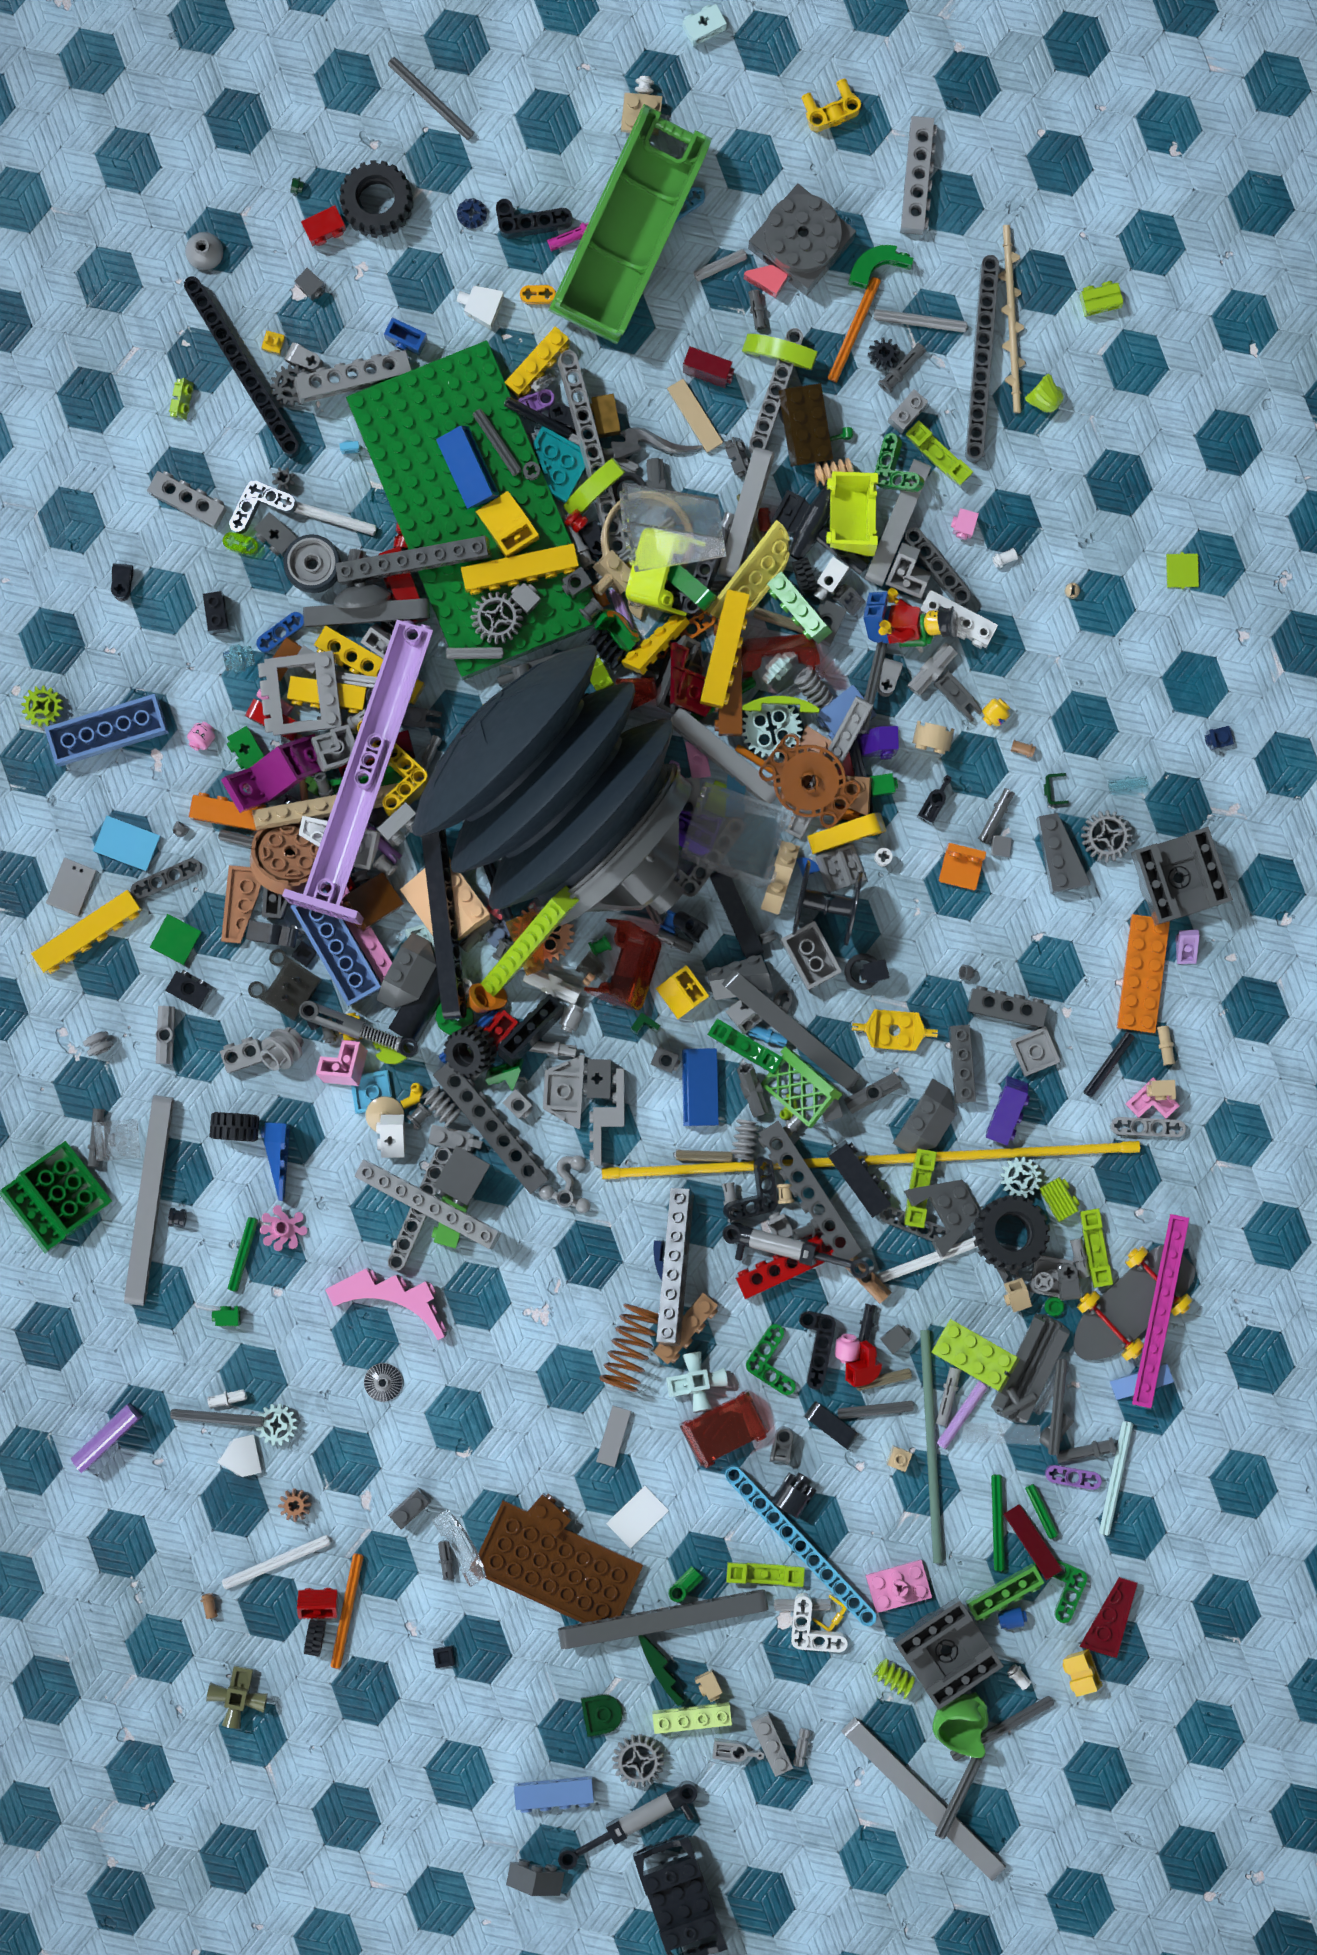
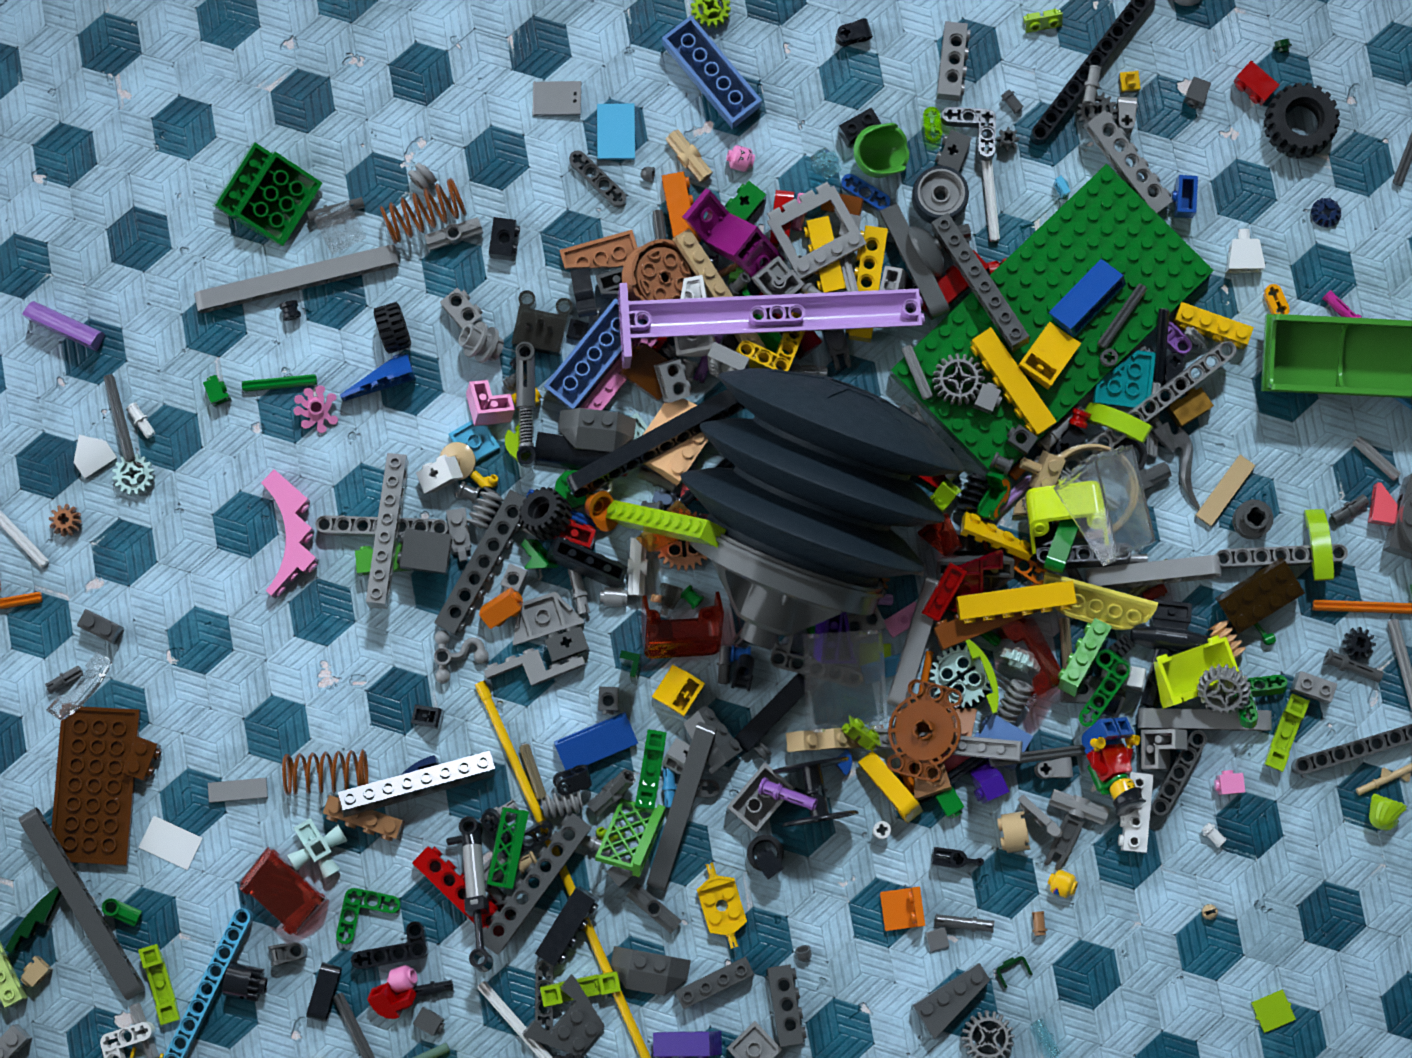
camera: 70 degrees right, 5 degrees down
yellow brick [31,890,142,974] -> none
green tile [149,914,202,965] -> none
dish [364,1363,403,1402] -> none
black beam [496,199,572,239] -> none
dark red brick [683,346,735,388] -> none
dark grey hinge [724,437,750,478] -> none
light grey slope [815,844,866,892] -> none
medium nougat piece [845,1255,892,1304] -> none
dark tan axle [856,1368,912,1391] -> none
none -> dark orange piece [380,178,467,244]
none -> black slope [411,704,445,730]
none -> orange brick [479,587,523,629]
none -> green fence [486,807,529,889]
none -> black piece [553,764,592,795]
none -> light grey brick [654,359,691,403]
none -> tan piece [666,129,713,183]
none -> medium lavender pin [758,777,818,811]
none -> lime hinge [842,715,881,751]
none -> bright green piece [854,123,909,178]
none -> red tile [921,562,967,622]
none -> dark grey pin [1001,89,1024,114]
none -> light grey hinge [1018,795,1063,839]
none -> green beam [1079,649,1132,727]
none -> light grey pin [1083,65,1101,105]
none -> light grey gear [1197,664,1251,715]
none -> dark grey piece [1232,499,1273,540]

